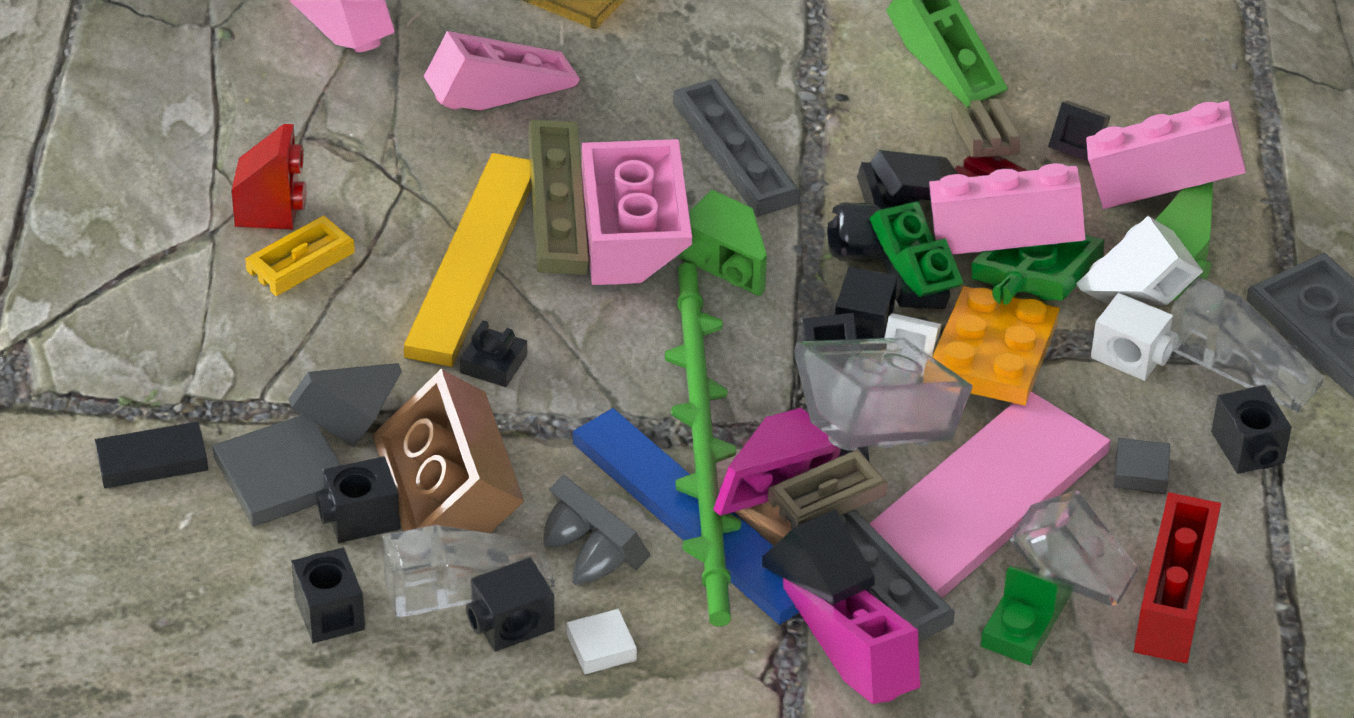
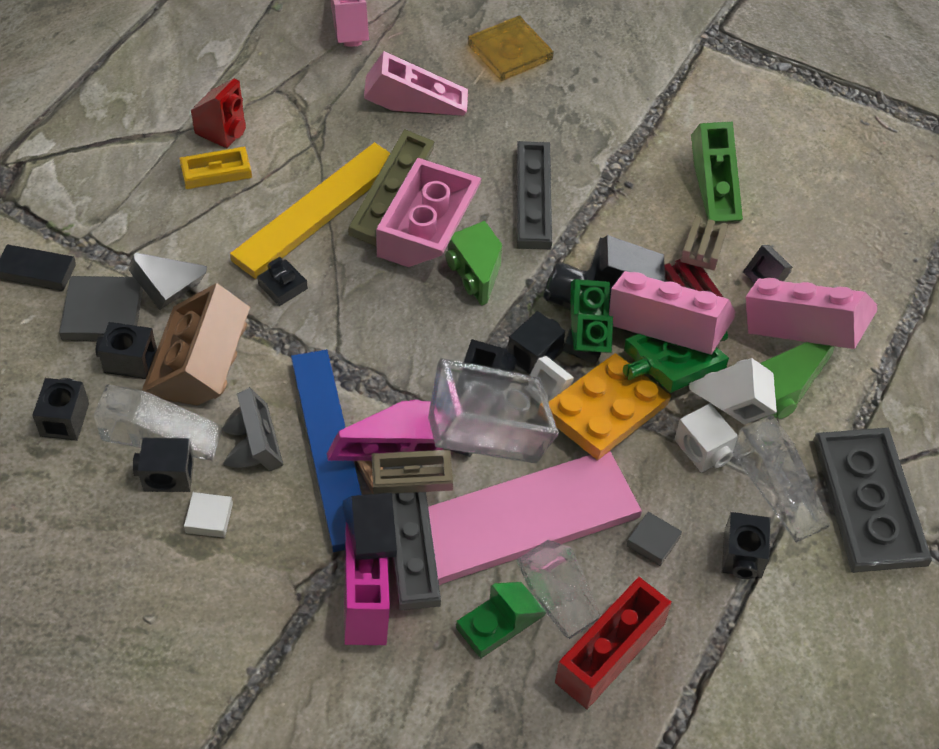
camera: 25 degrees right, 10 degrees up
bright green plant [664,262,741,627] -> none

